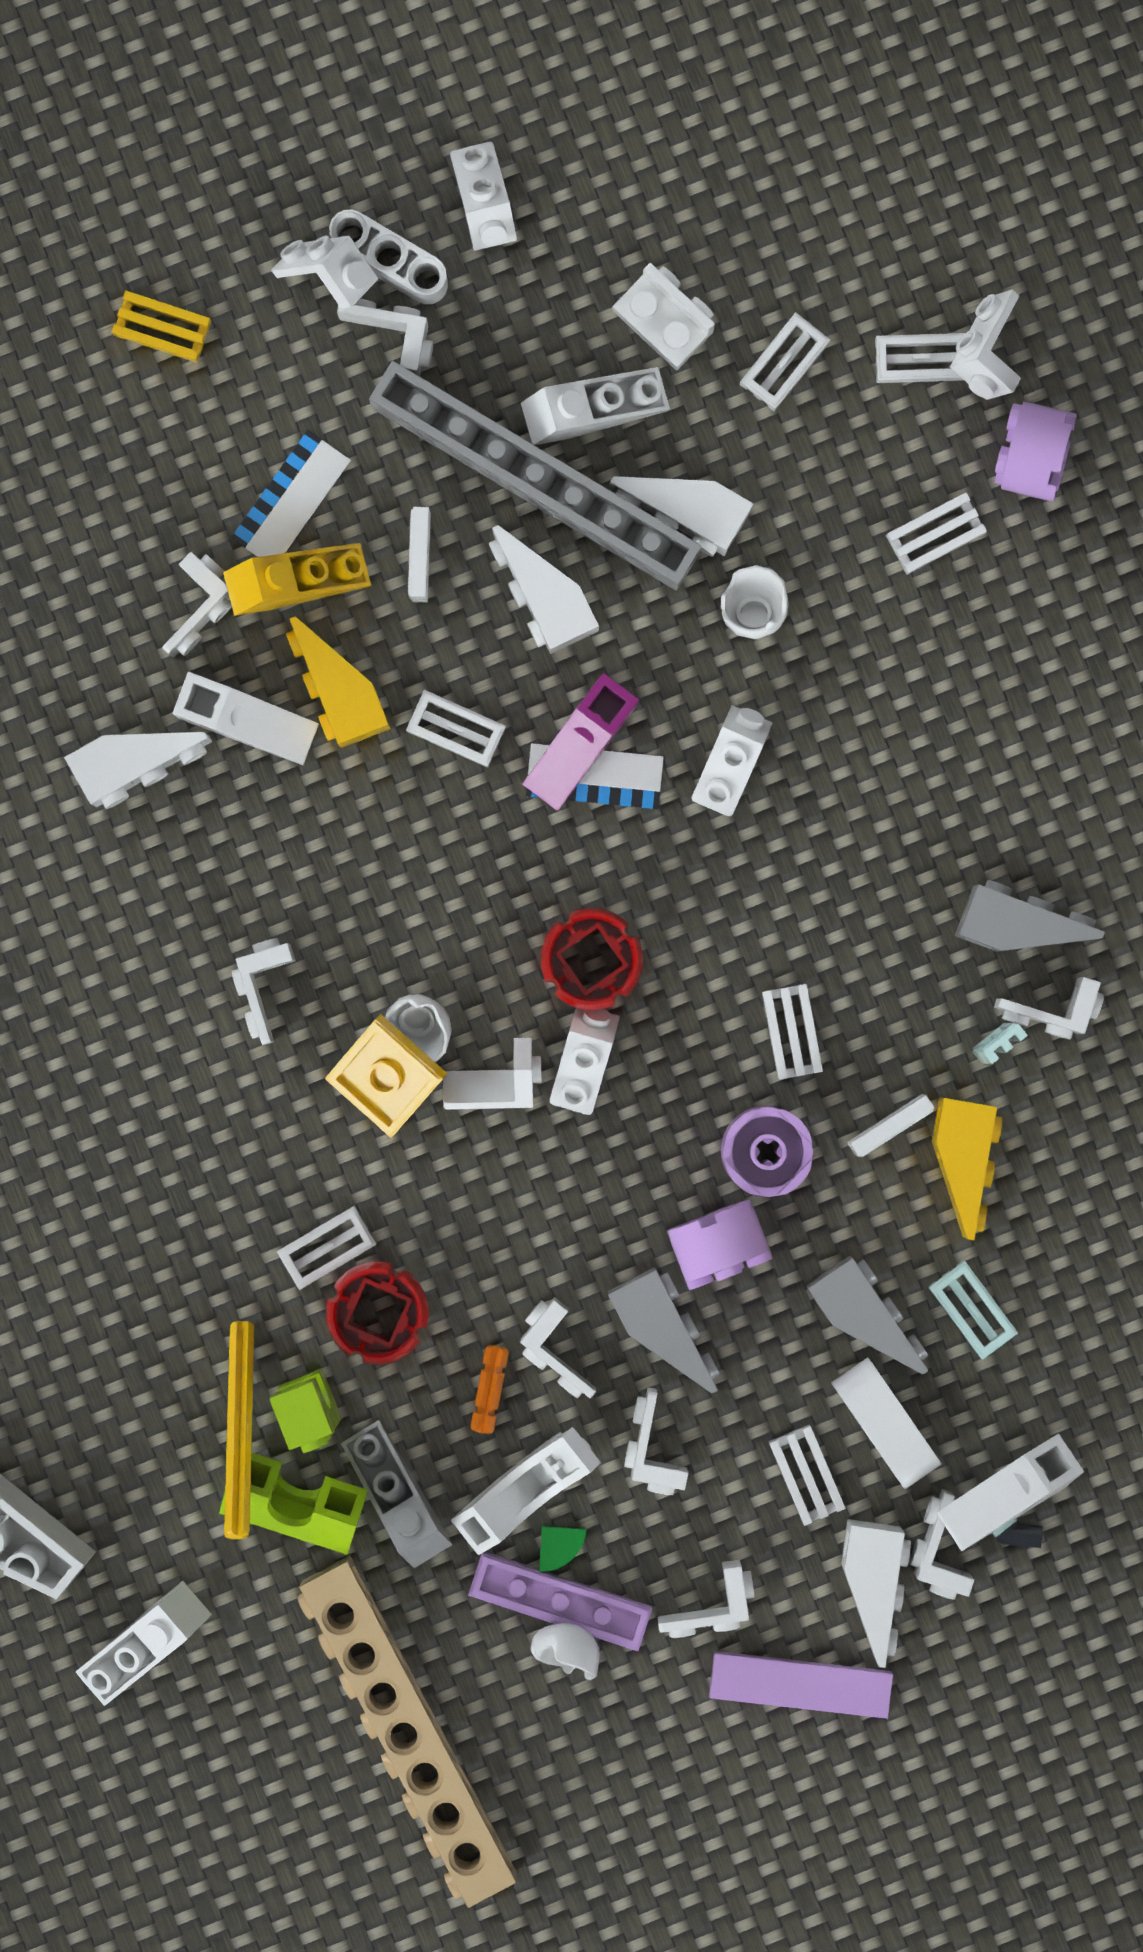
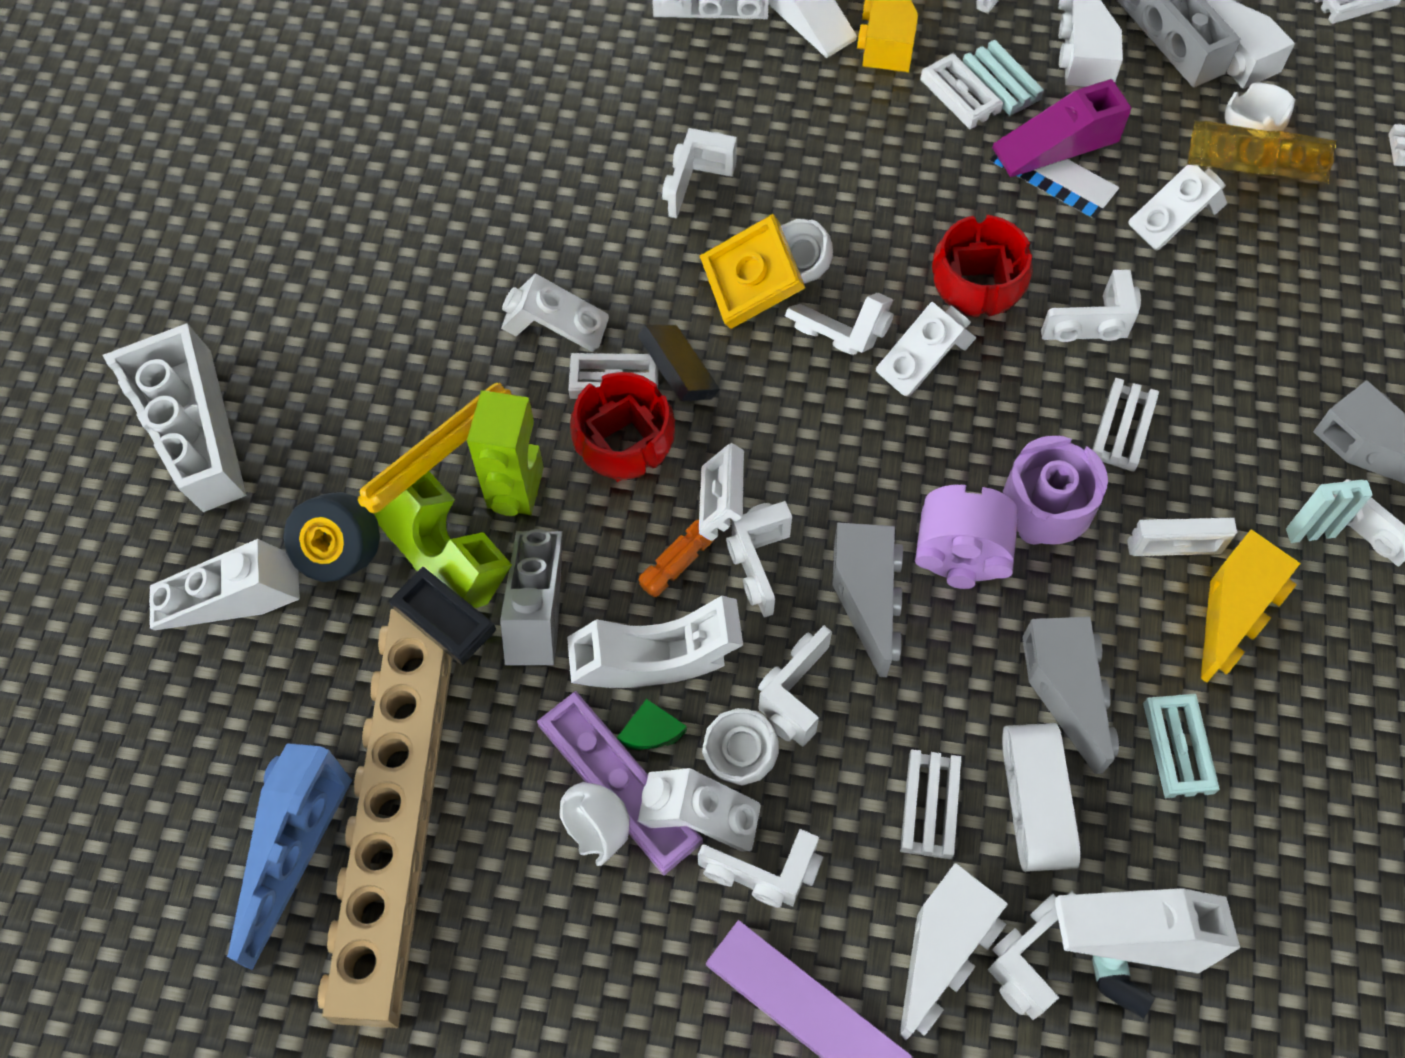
camera: 30 degrees right, 25 degrees down
none -> medium blue wedge [227,743,352,970]
none -> black wheel [283,492,380,582]
none -> black tile [389,566,496,666]
none -> white bracket [501,273,609,352]
none -> white bracket [637,768,761,852]
none -> tile [638,325,720,401]
none -> white tile [699,443,744,541]
none -> white hair [702,708,779,786]
none -> light aqua tile [962,40,1044,116]
none -> white bracket [1041,269,1141,342]
none -> clear yellow slope [1187,121,1336,183]

